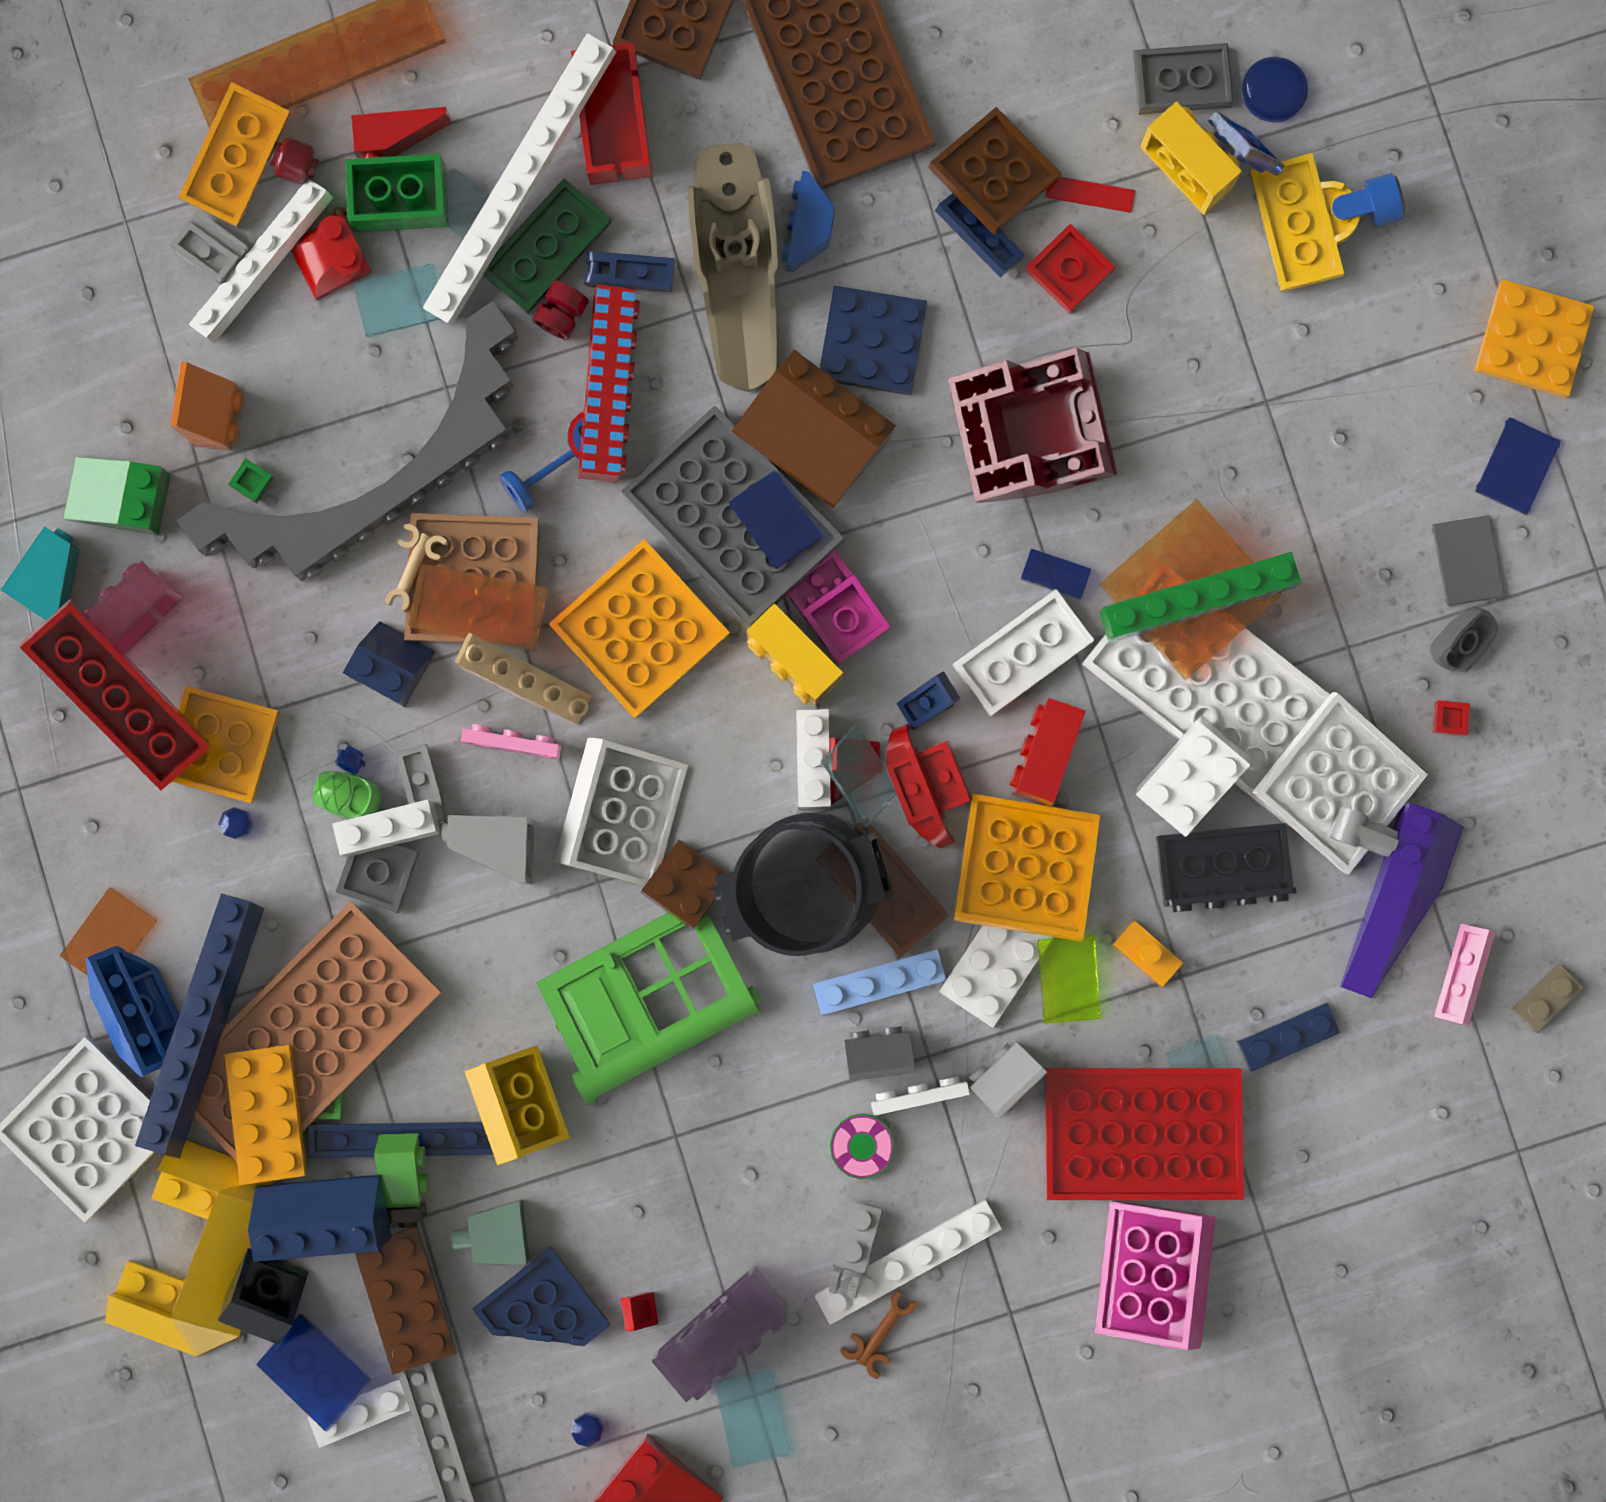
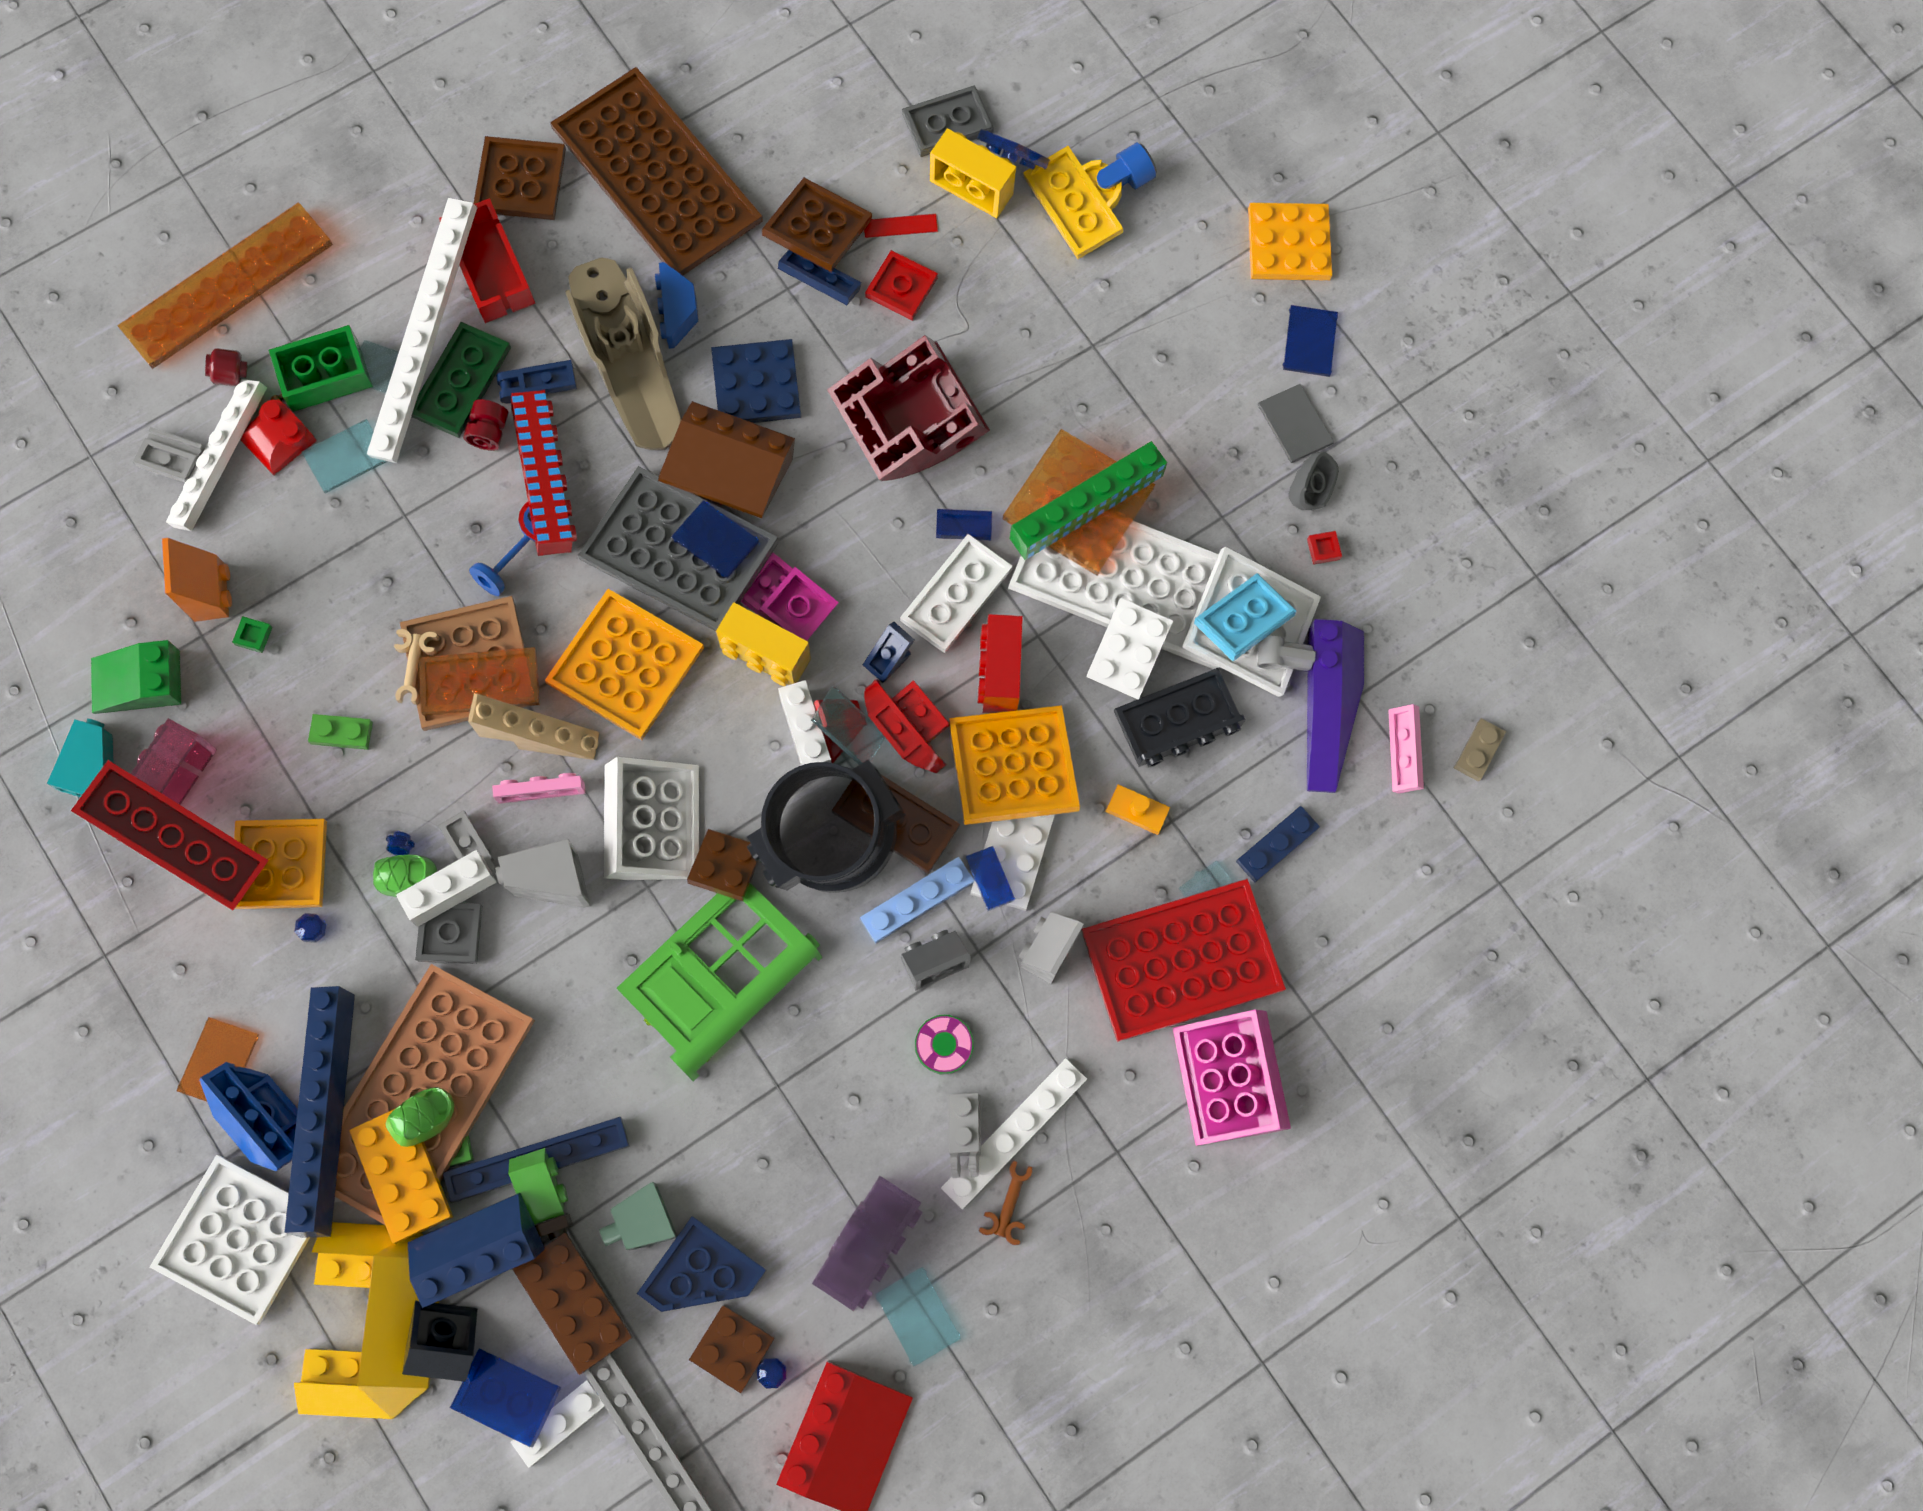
camera: 25 degrees left, 10 degrees down
dark grey arch [177,301,518,581] -> none
light orange plate [178,82,291,227] -> none
dark blue slope [343,621,436,708] -> none
red slope [351,107,451,158] -> none
yellow brick [465,1045,570,1165] -> none
red plate [621,1291,659,1331] -> none
white plate [870,1076,970,1116] -> none
clear neon green piece [1037,934,1101,1024] -> none
clear blue piece [1241,57,1308,123] -> none
none -> bright green plate [308,714,373,750]
none -> bright green piece [386,1087,454,1147]
none -> reddish brown plate [689,1305,775,1394]
none -> clear blue tile [966,846,1015,911]
none -> medium azure tile [1194,573,1296,661]

